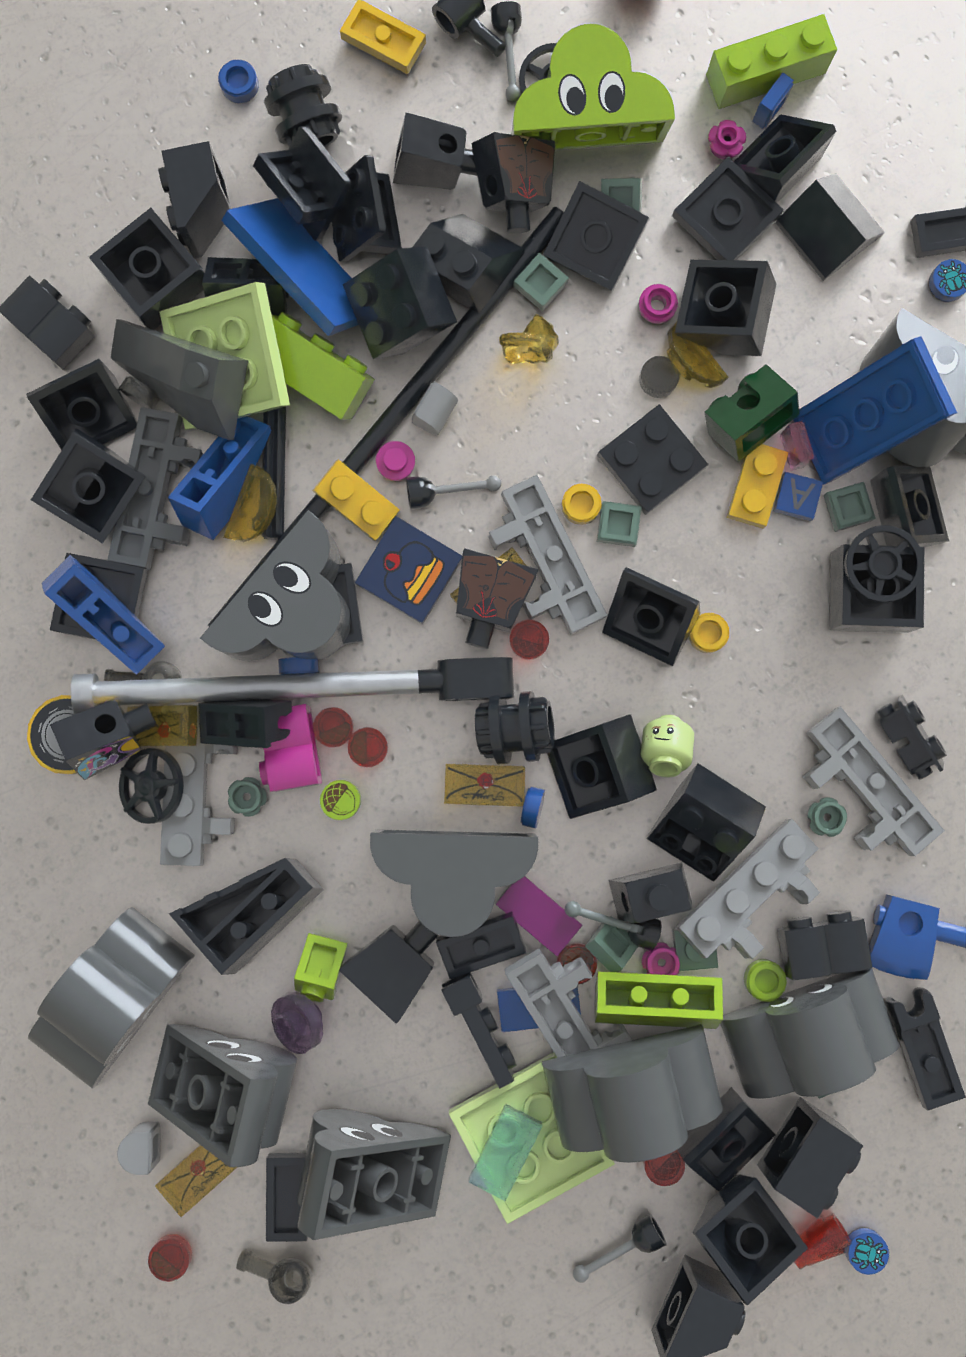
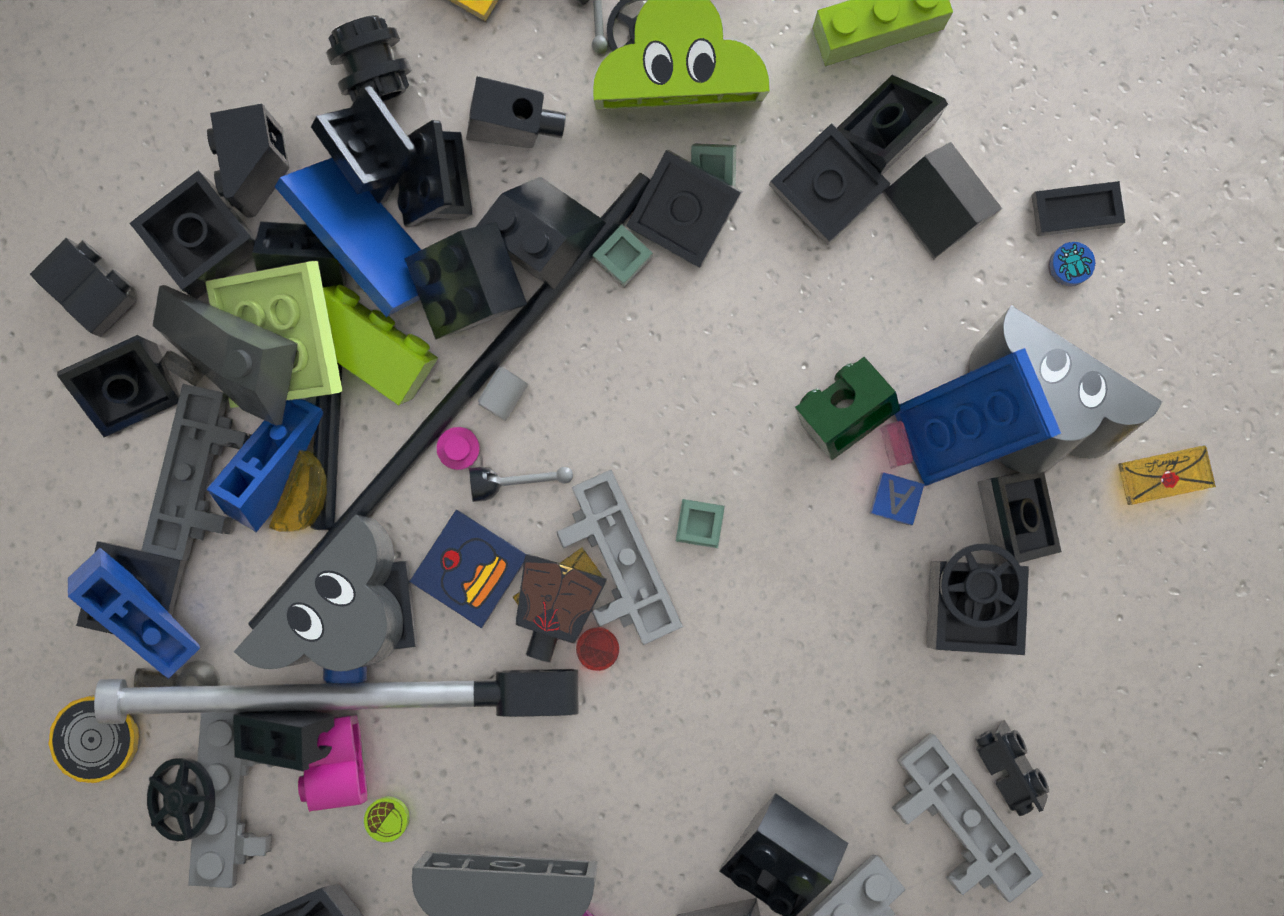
camera: 10 degrees right, 0 degrees up
black slope [31,429,145,544] -> none
black torso [50,700,157,780] -> none
clear yellow tile [127,705,197,746] -> none
blue tile [218,60,259,103] -> none
sand green plate [228,777,267,817] -> none
yellow plate [312,459,400,541] -> none
clear red tile [313,707,354,747] -> none
clear red tile [348,727,388,767] -> none
clear yellow tile [444,764,525,806] -> none
torso [471,132,555,233] -> none
black piece [475,691,555,765] -> none
clear yellow piece [498,314,559,364] -> none
blue tile [521,786,545,829] -> none
black slope [547,714,657,819] -> none
yellow tile [561,483,602,525] -> none
black plate [597,404,709,515] -> none
black slope [602,567,700,666] -> none
dark pink plate [638,284,678,324] -> none
clear smoke tile [639,356,680,398] -> none
yellowish green head [641,715,694,777] -> none
clear yellow tile [666,322,729,388] -> none
black slope [675,260,777,356] -> none
yellow tile [689,613,729,653] -> none
dark pink plate [708,120,746,160] -> none
yellow plate [726,444,789,529] -> none
blue tile [752,73,794,129] -> none
sand green plate [807,797,847,837] -> none
sand green tile [823,482,876,532] -> none

